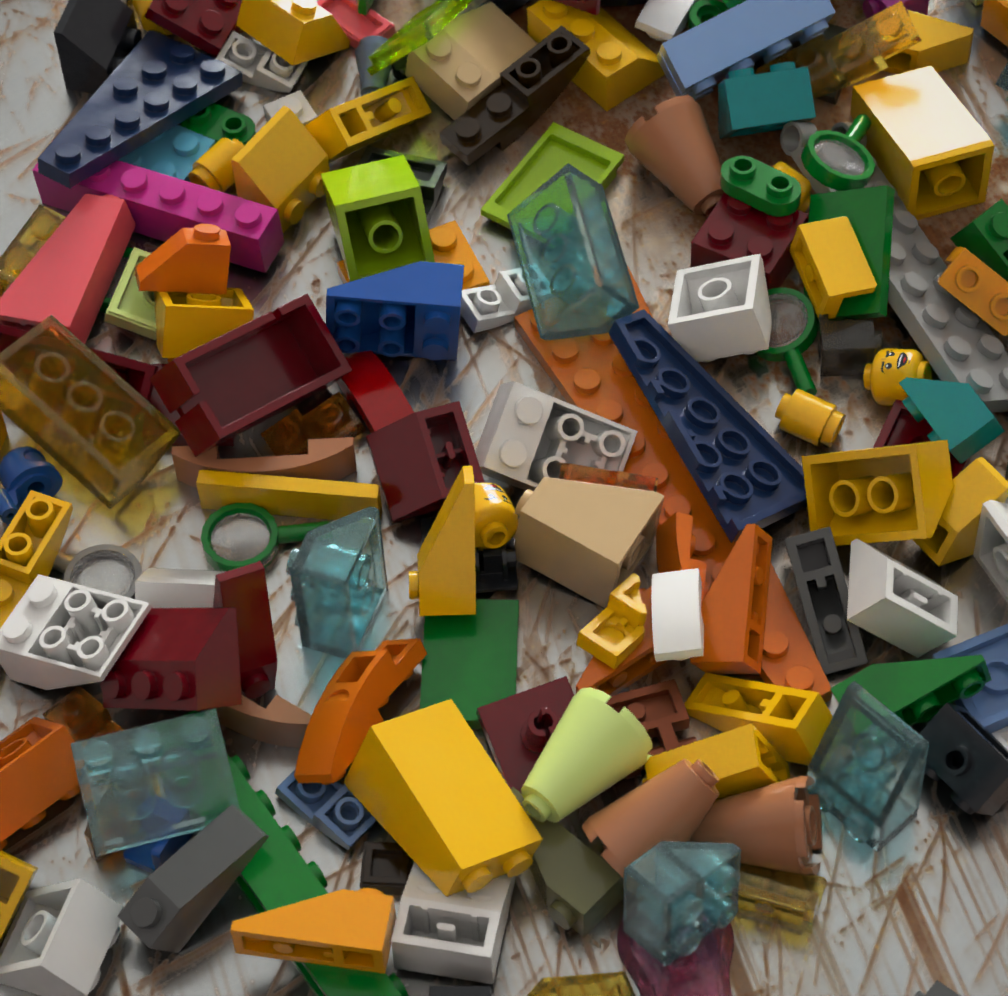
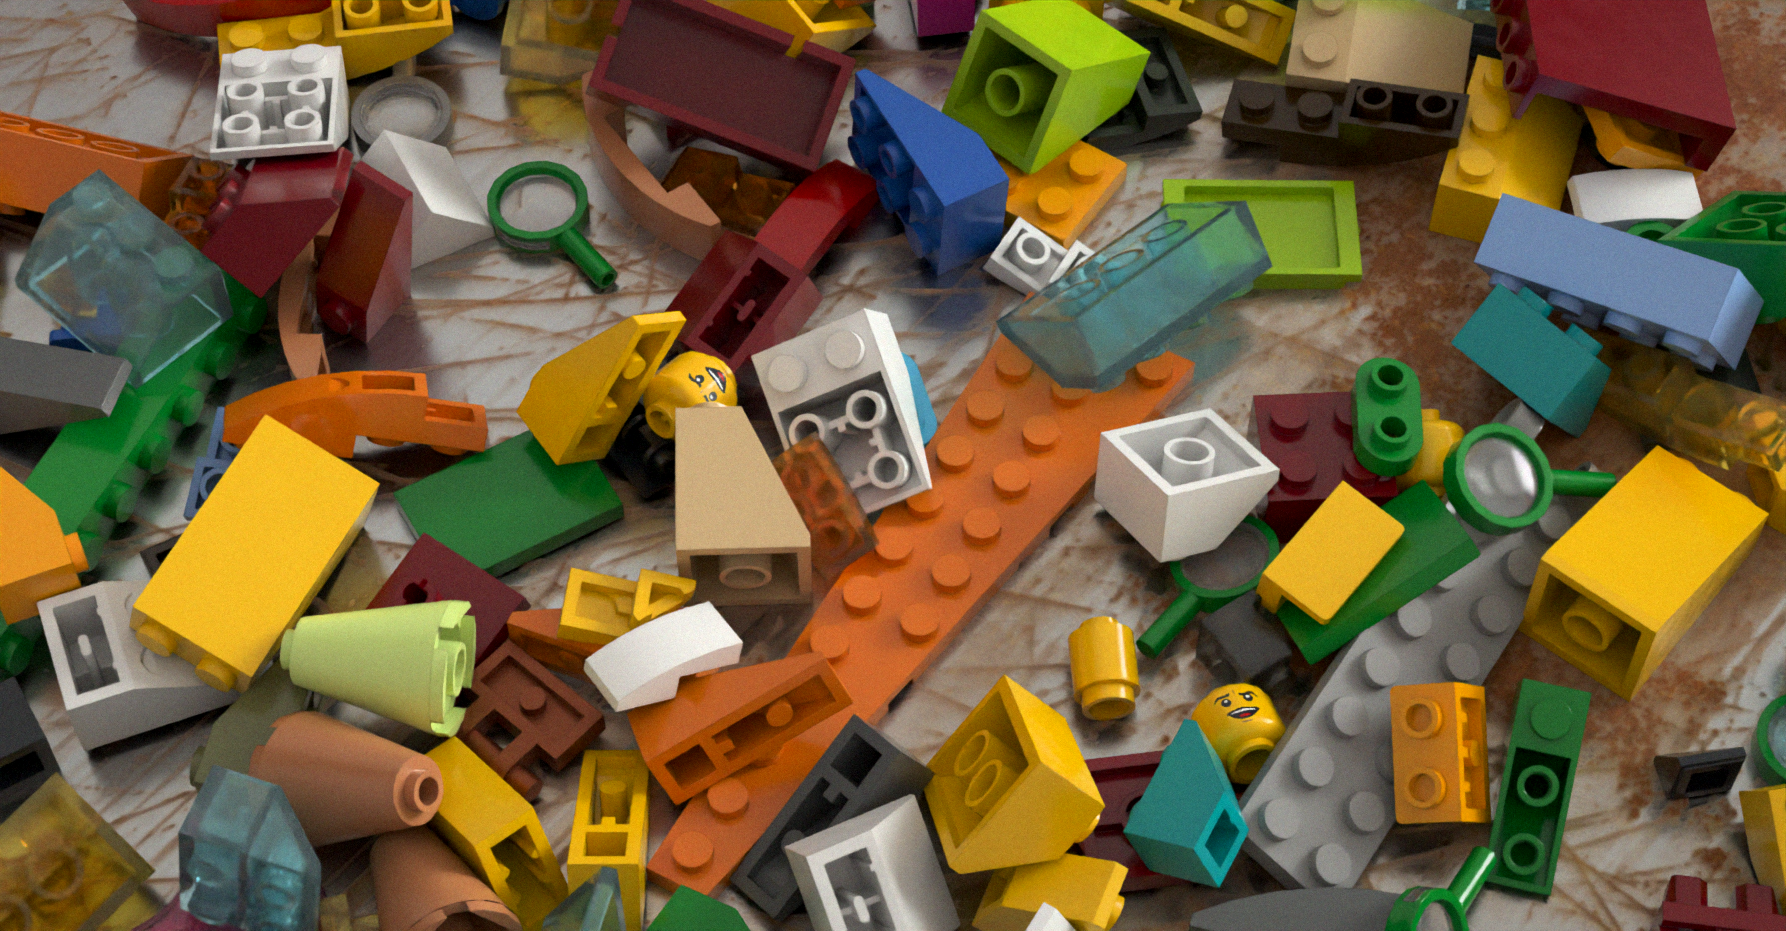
camera: 55 degrees right, 0 degrees up
yellow tile [196,470,382,524] -> none
clear light blue slope [286,507,388,659] -> none
dark blue wing [609,309,807,543] -> none
nougat cone [624,95,725,216] -> none
orange slope [656,511,709,603] -> none

